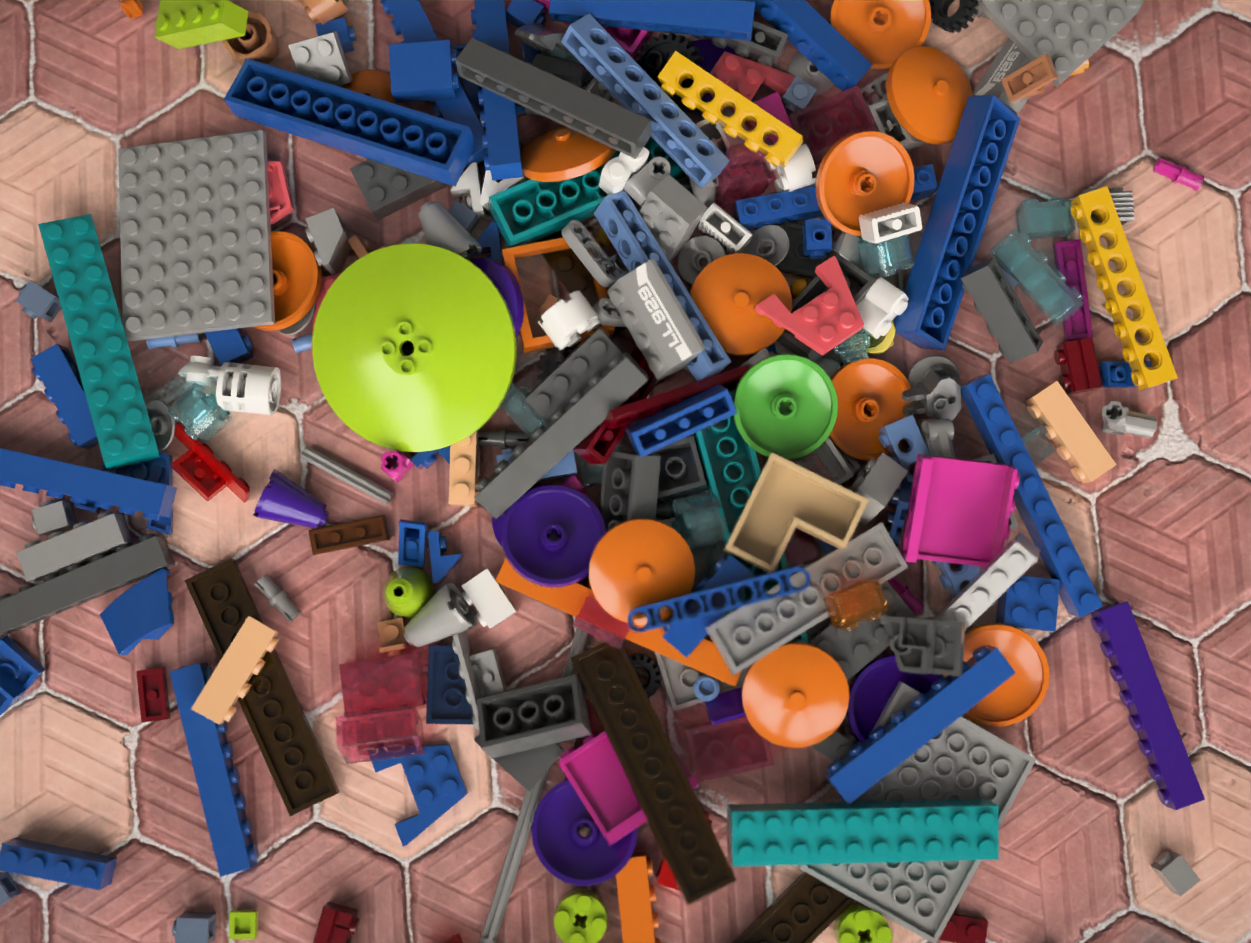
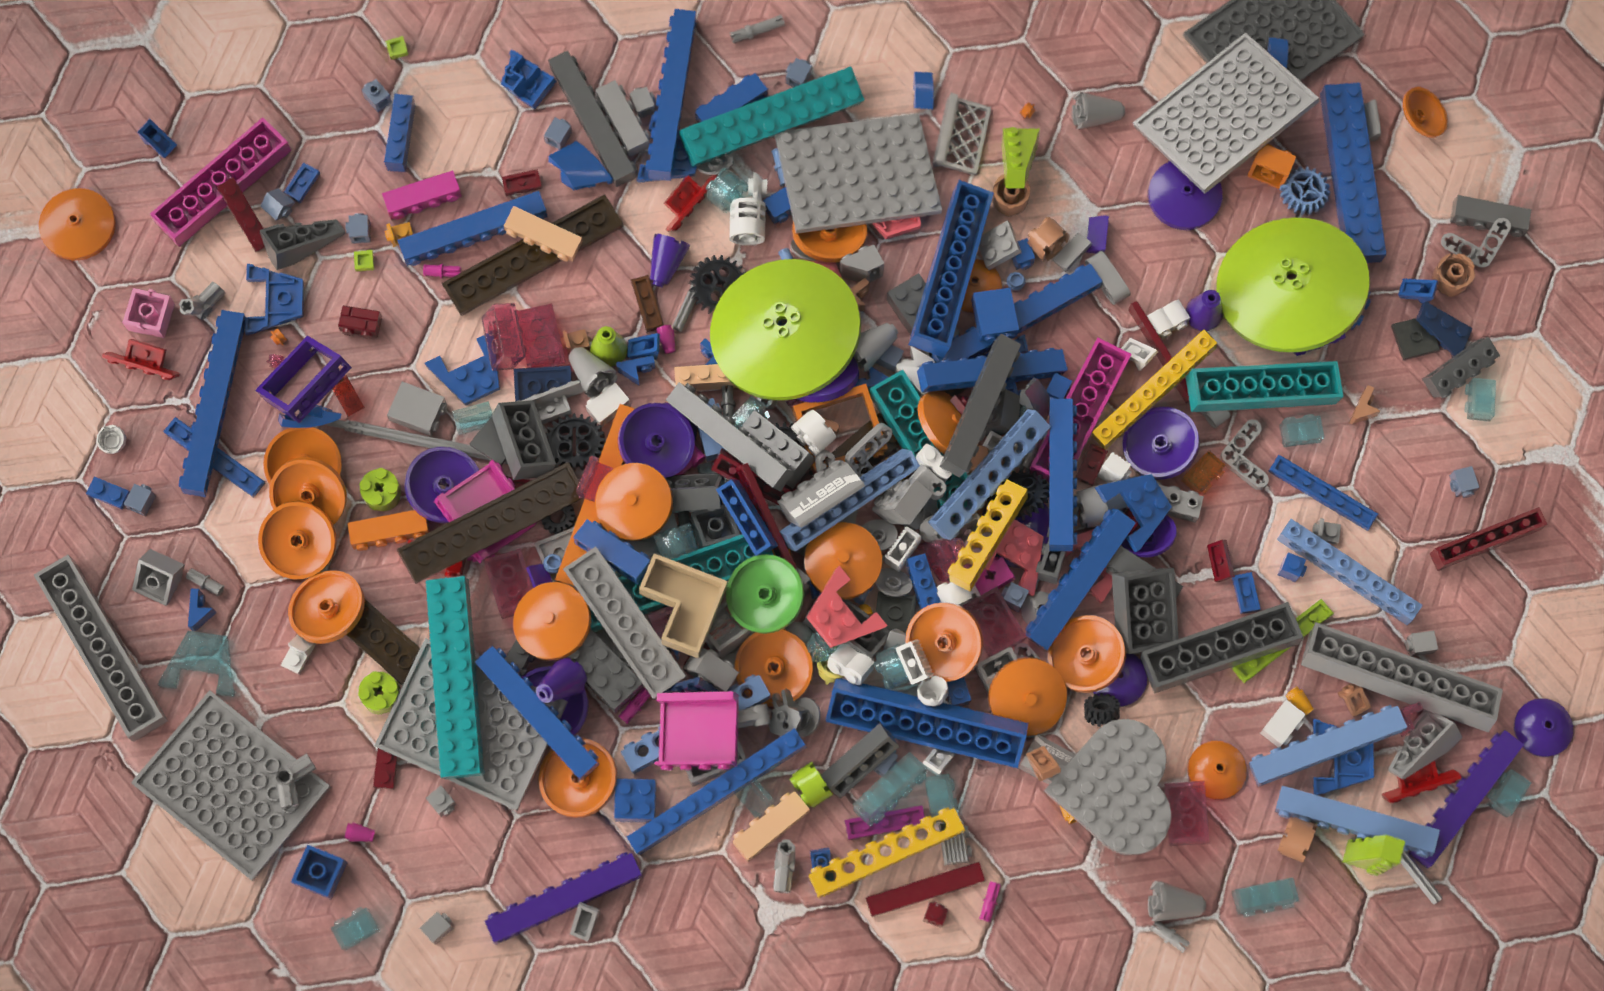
camera: 85 degrees right, 10 degrees down
light grey pin [255,574,302,623] -> none
dark pink piece [380,450,414,483] -> none
blue beam [627,567,811,632] -> none
blue brick [802,219,832,259] -> none
clear orange brick [823,578,889,631] -> none
dark grey slope [880,615,965,676] -> none
brick [933,532,1041,630] -> none
dark red brick [1054,337,1103,395] -> none
none -> dark pink brick [382,170,462,220]
none -> light orange bracket [385,222,413,247]
none -> light grey brick [387,382,447,437]
none -> dark pink axle [423,264,461,278]
none -> light grey bracket [426,786,457,817]
none -> clear light blue panel [452,402,493,435]
none -> dark purple cone [536,658,587,703]
none -> sand blue brick [544,117,572,150]
none -> black gear [545,413,606,472]
none -> light grey slope [570,902,600,941]
none -> dark pink cone [657,325,676,354]
none -> black gear [688,255,746,314]
none -> lime brick [790,761,833,808]
none -> dark red tile [865,862,985,918]
none -> blue slope [913,72,933,109]
none -> white hair [917,676,948,706]
none -> white slope [923,748,956,777]
none -> dark red brick [923,902,948,928]
none -> light grey fence [932,93,991,176]
none -> dark red plate [950,395,970,415]
none -> medium blue plate [1006,272,1025,291]

